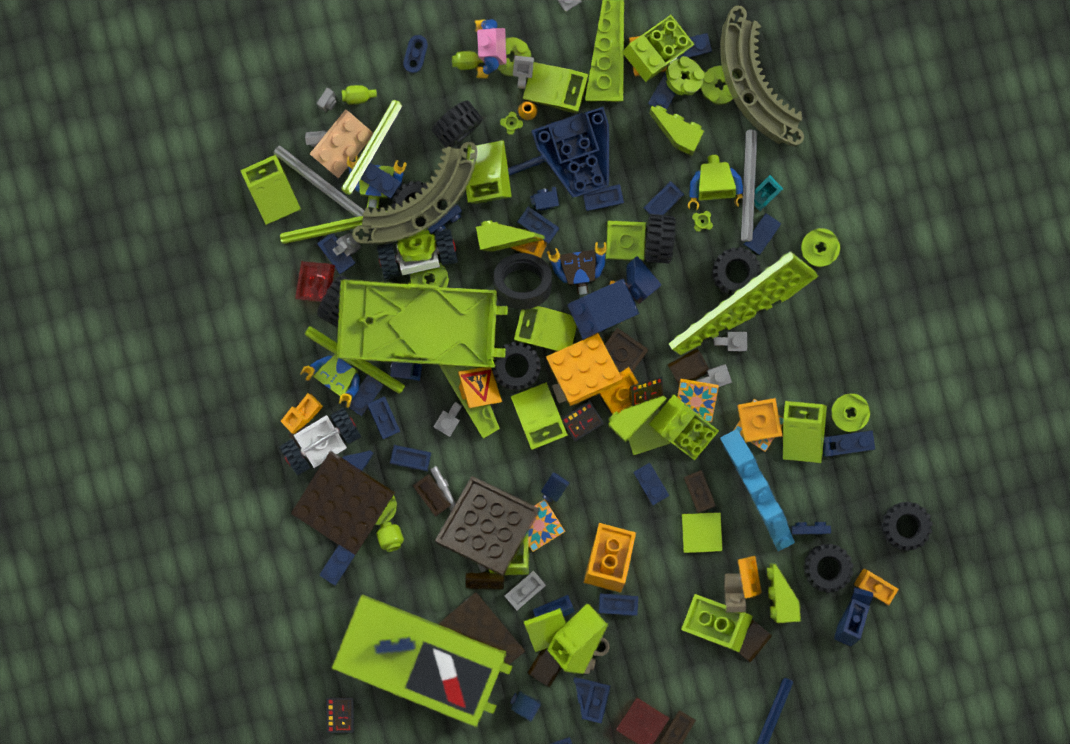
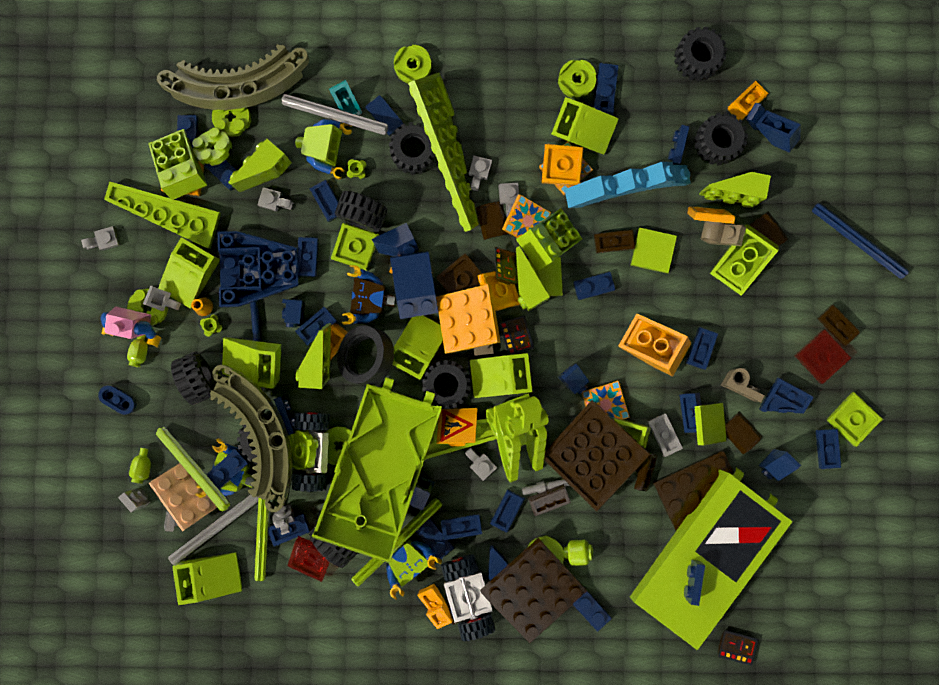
camera: 75 degrees left, 0 degrees up
lime slope [548,604,607,674] -> none
none -> light grey plate [258,187,293,212]
none -> lime piece [486,394,549,483]

